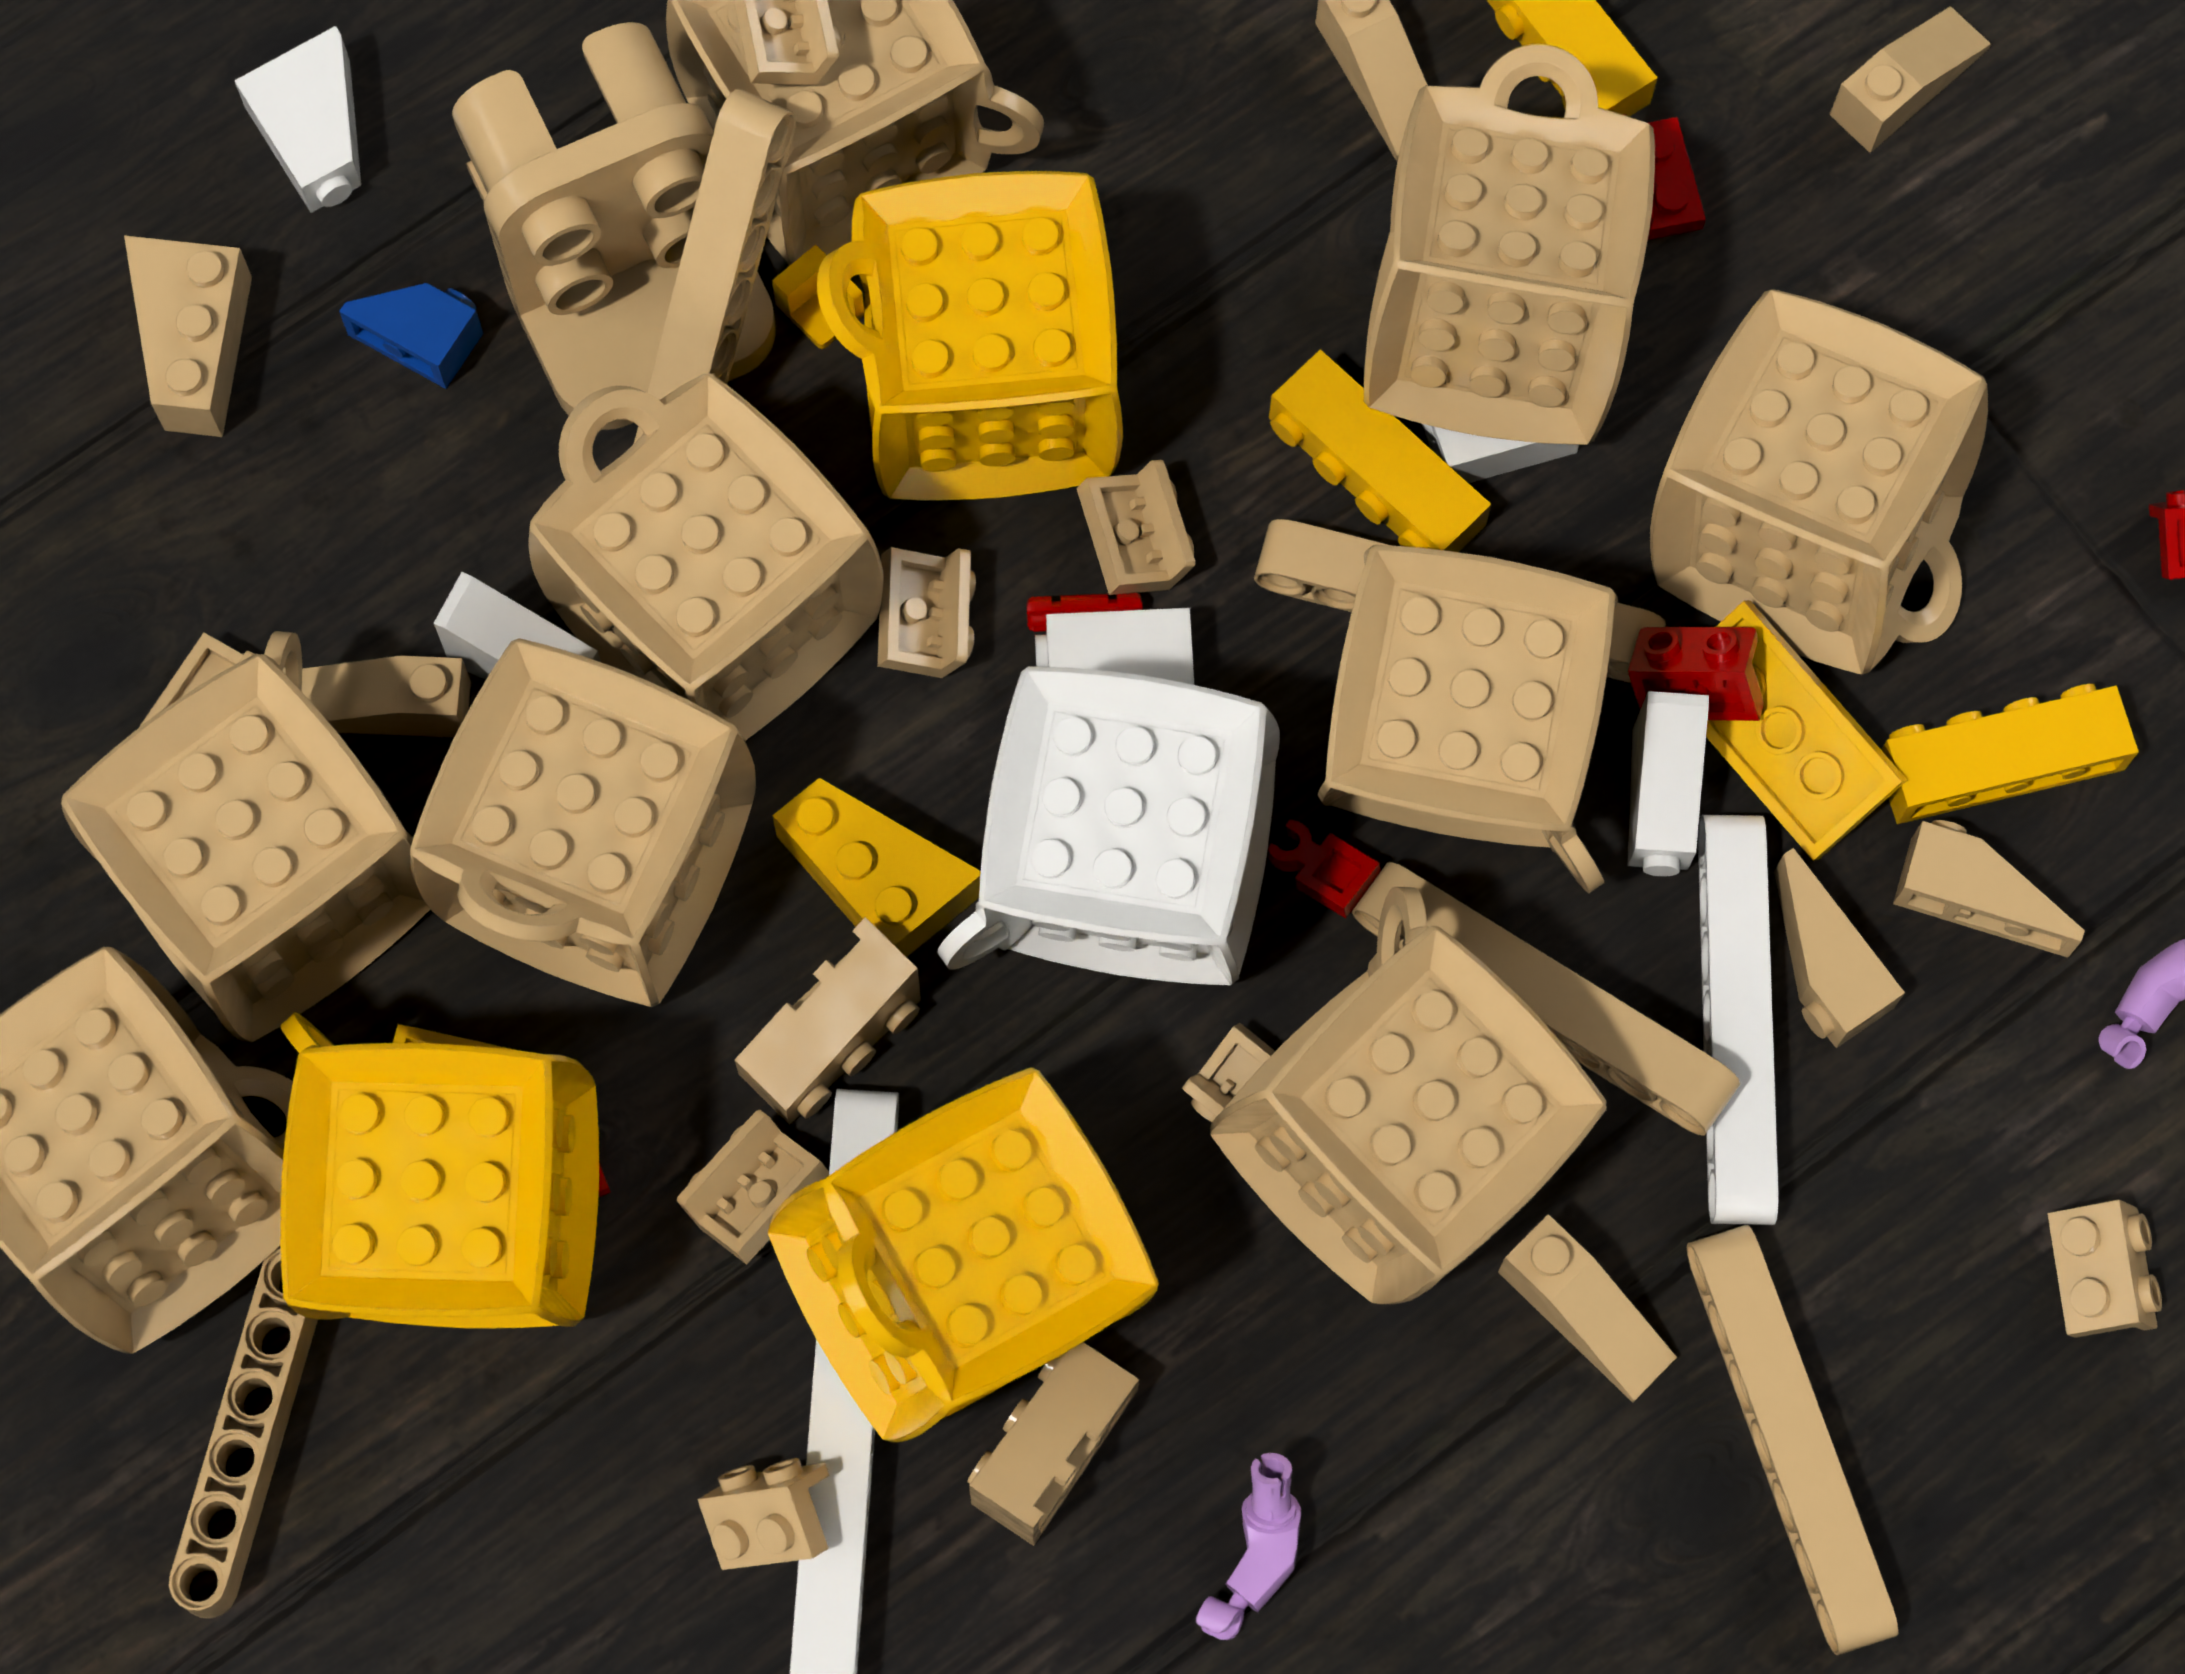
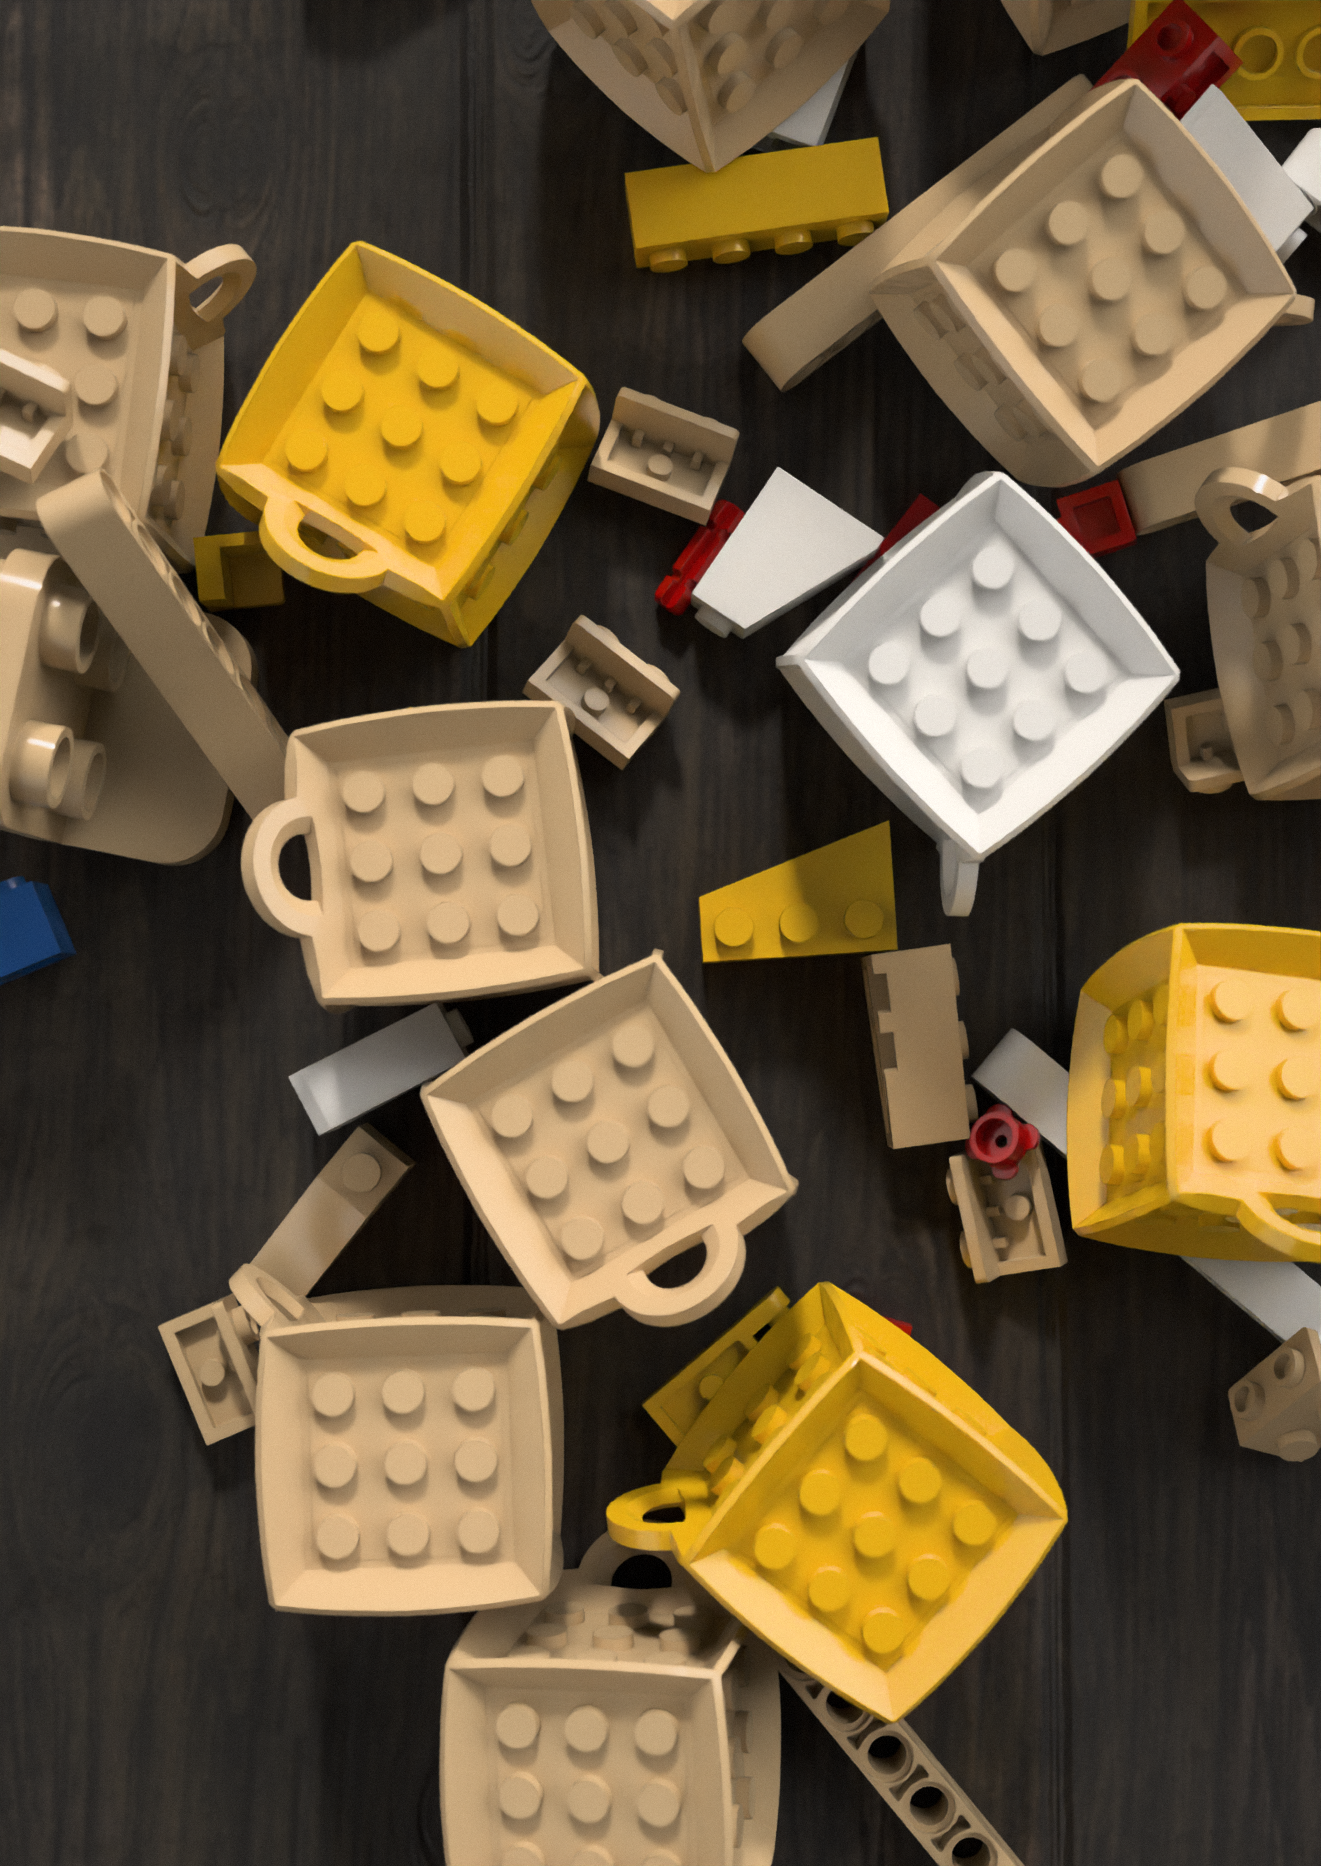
camera: 50 degrees left, 15 degrees up
none -> red plate [965,1104,1040,1181]

